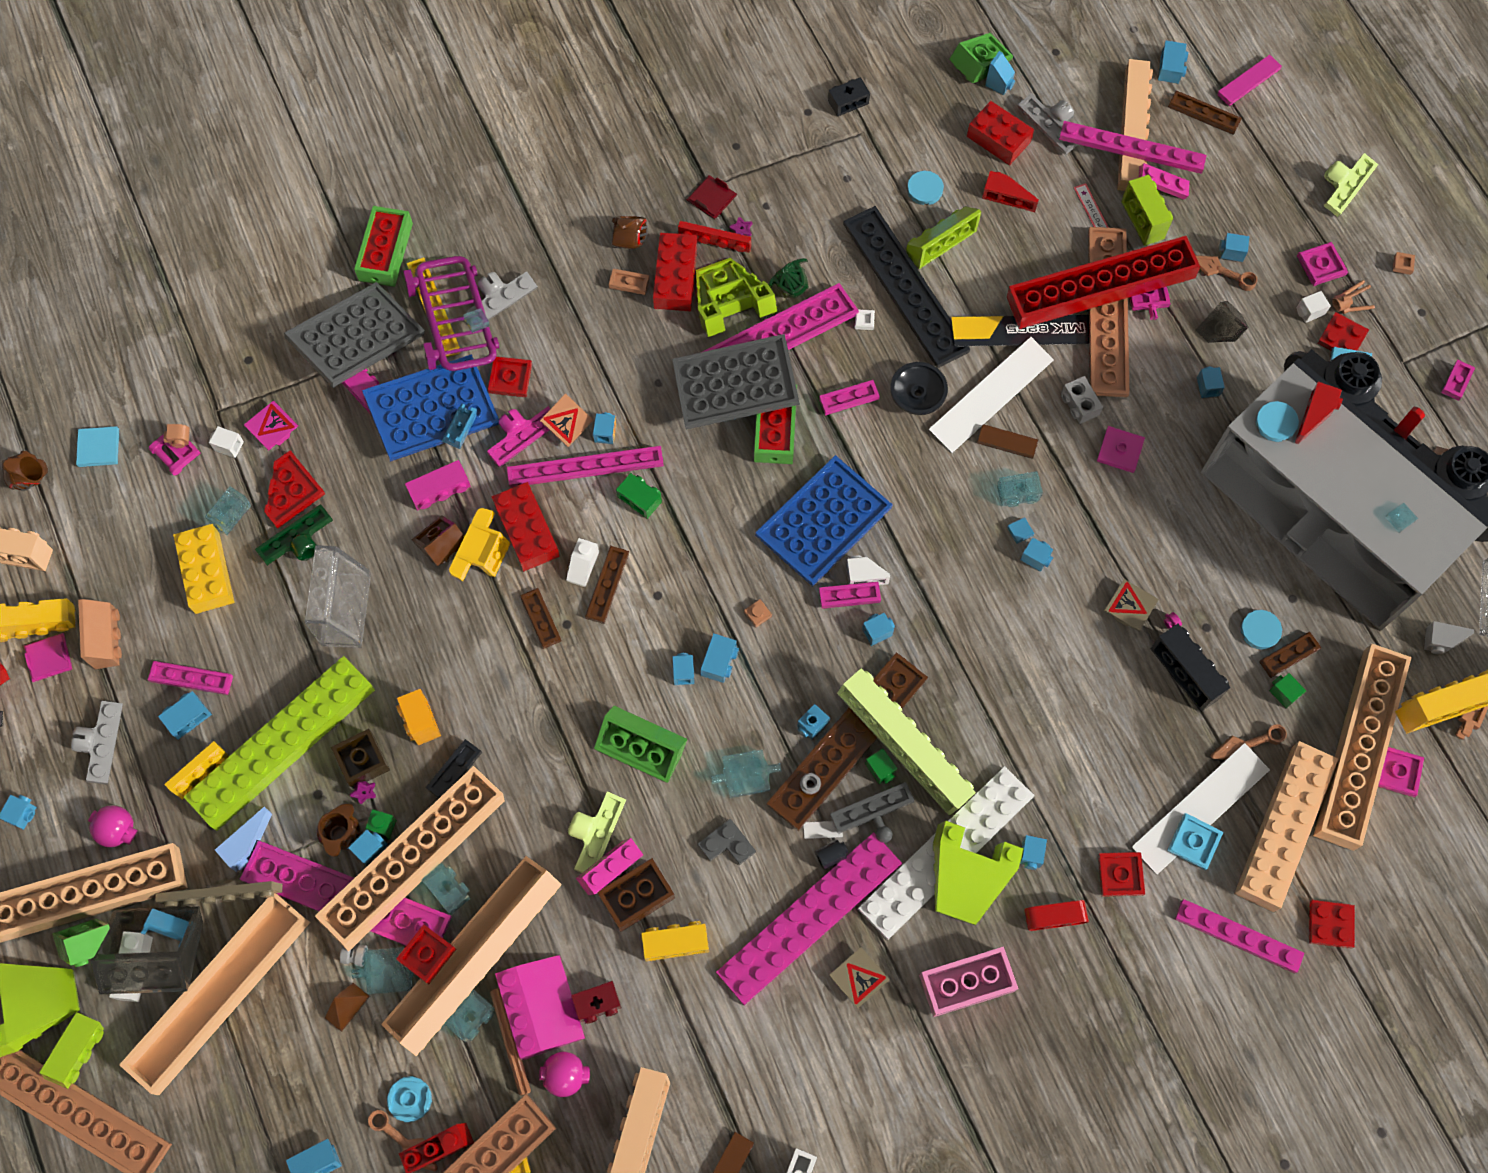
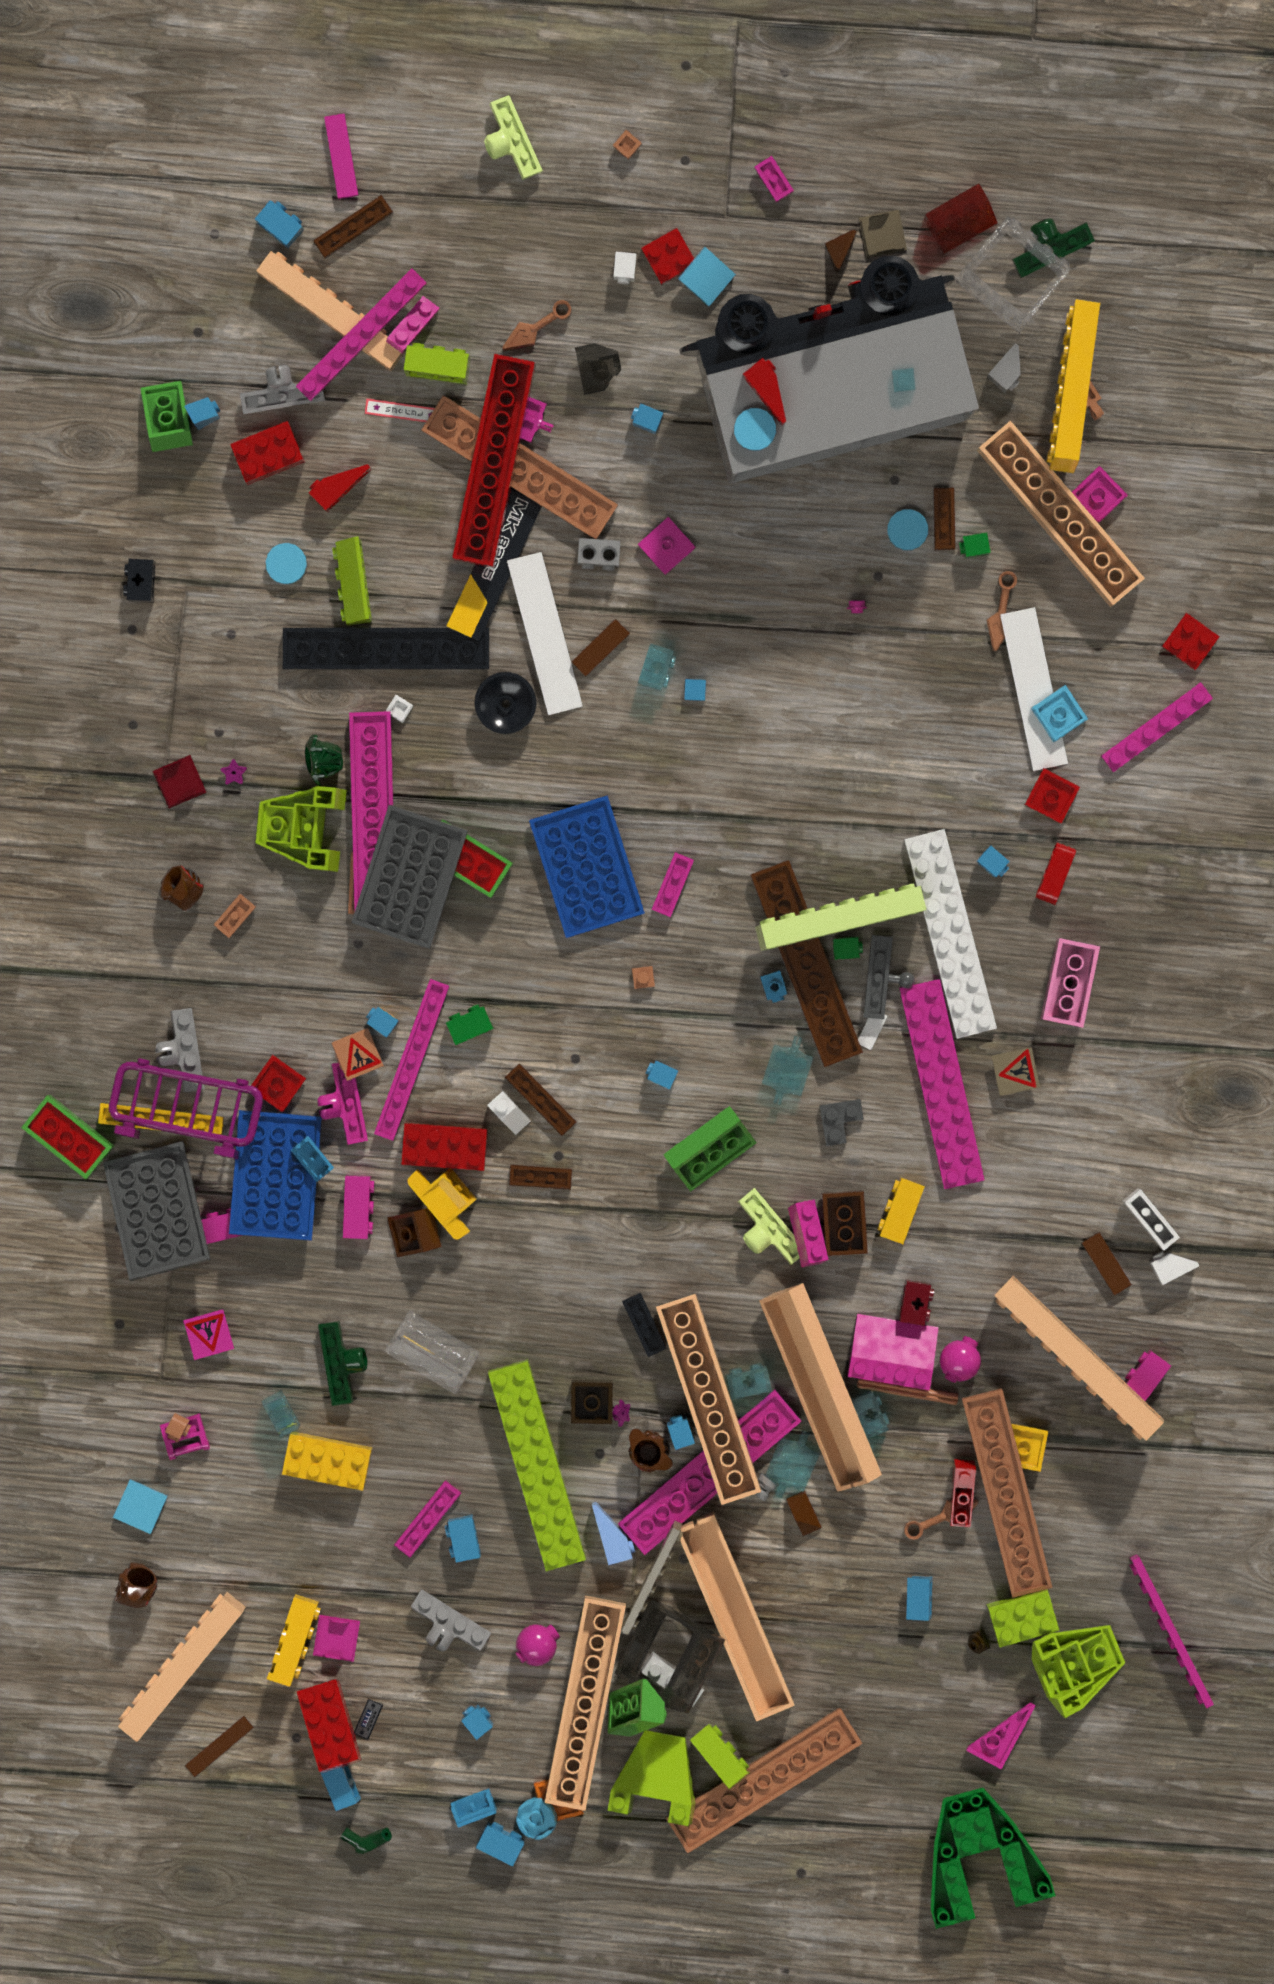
camera: 60 degrees left, 20 degrees up
nougat slope [78,599,122,669] -> none
dark azure hinge [141,908,194,949] -> none
yellow plate [164,741,229,800] -> none
white brick [209,426,244,458] -> none
red plate [264,450,325,529] -> none
green brick [365,809,397,840] -> none
medium azure tile [387,1076,432,1122] -> none
light orange brick [396,689,441,745] -> none
red plate [396,924,457,985] -> none
clear light blue plate [463,308,489,333] -> none
red brick [653,233,697,311] -> none
red plate [678,221,751,253] -> none
dark azure brick [701,633,739,683] -> none
light grey plate [800,773,821,794] -> none
black brick [815,840,848,870] -> none
dark pink plate [819,380,880,415] -> none
white slope [846,556,890,585] -> none
dark azure brick [862,613,895,646] -> none
lime wedge [933,821,1024,925] -> none
dark azure brick [1020,538,1054,572] -> none
dark tan piece [1104,579,1159,631] -> none
black brick [1150,623,1231,712] -> none
dark azure brick [1219,233,1249,262] -> none
light nougat brick [1234,741,1338,912] -> none
dark pink plate [1297,242,1348,286] -> none
nougat plant [1332,280,1375,314] -> none

